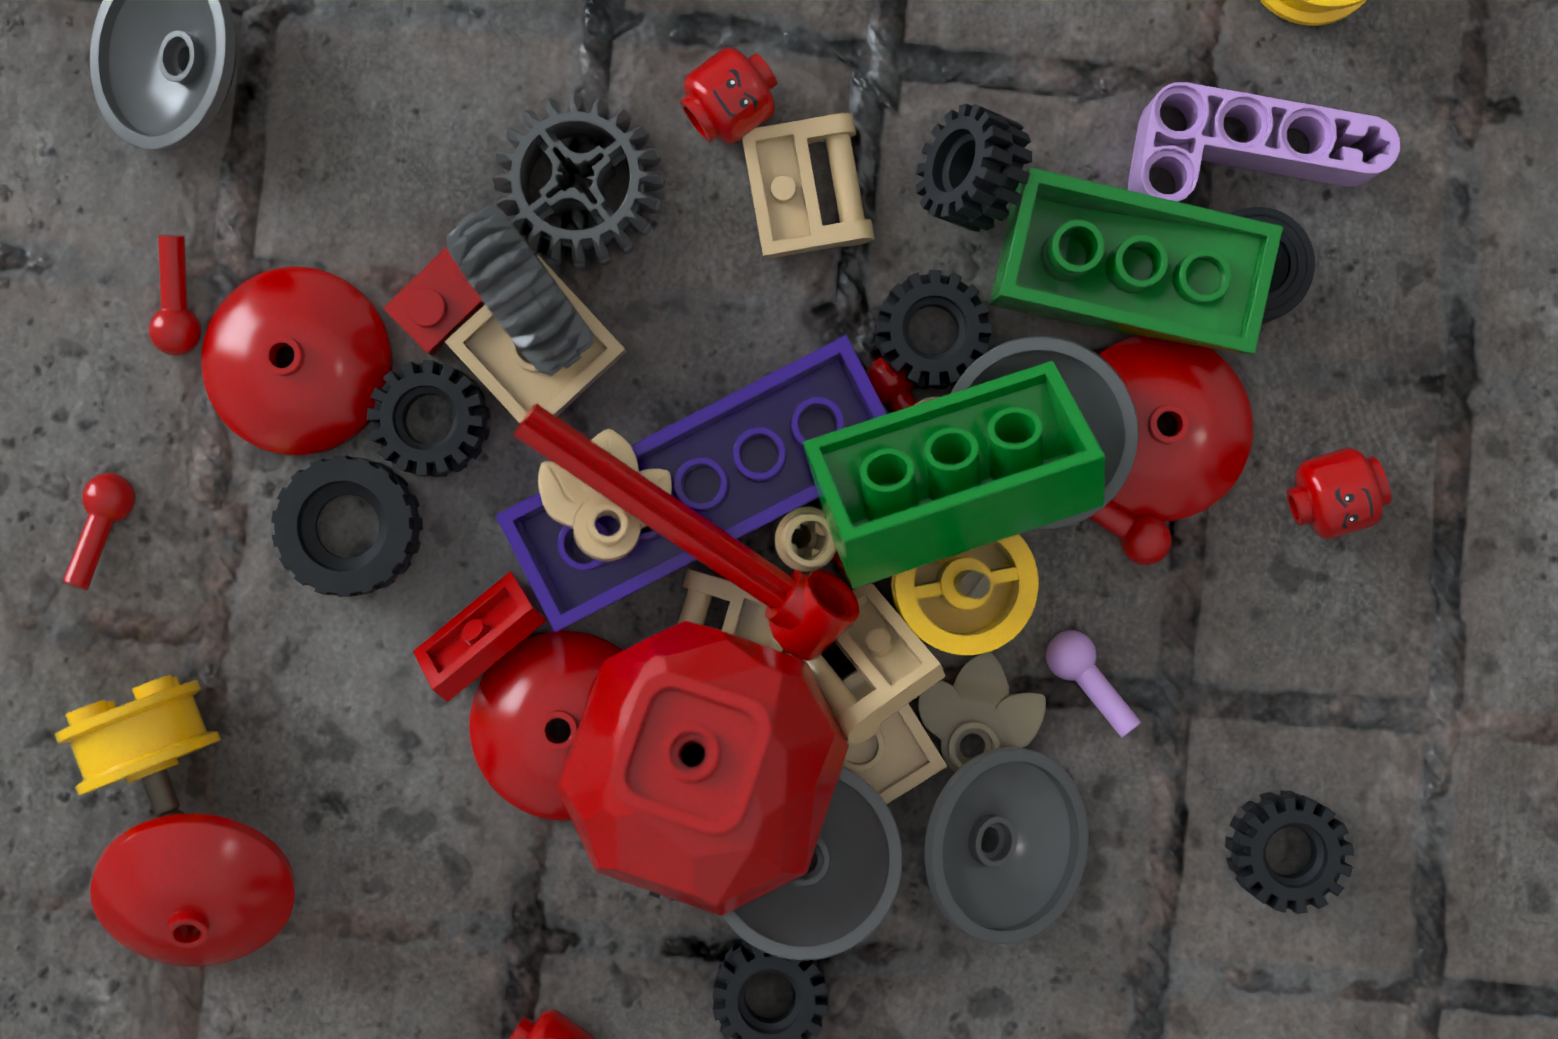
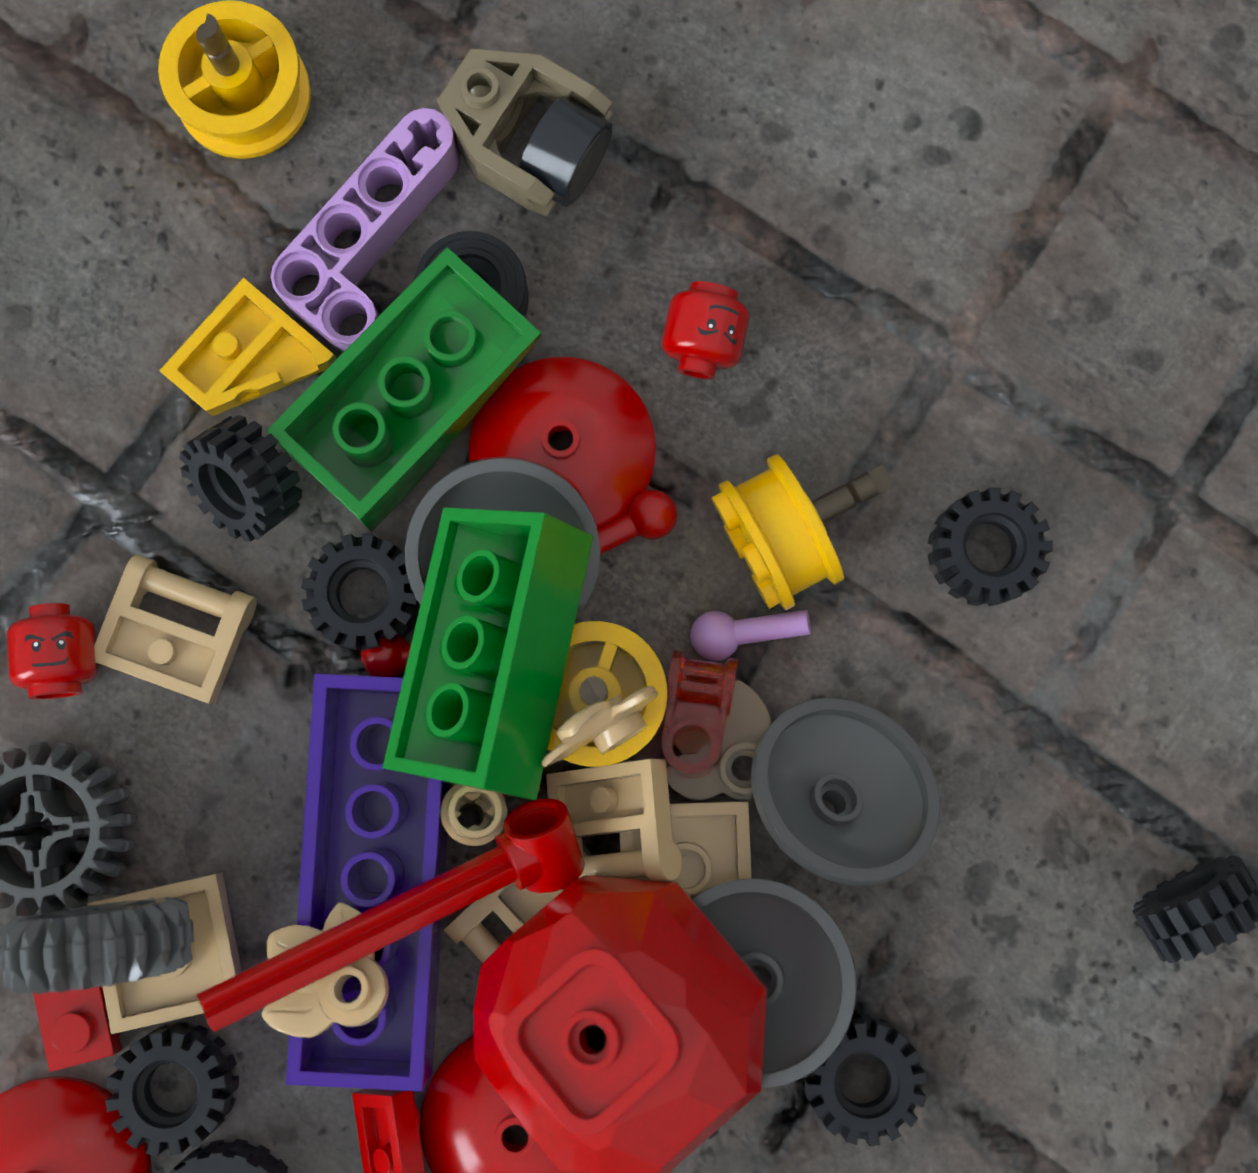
camera: 60 degrees left, 5 degrees down
none -> yellow wing [159,277,337,416]
none -> dark tan piece [437,49,613,217]
none -> tan plate [541,686,658,768]
none -> clear red piece [662,650,738,779]
none -> yellow wheel [711,454,893,610]

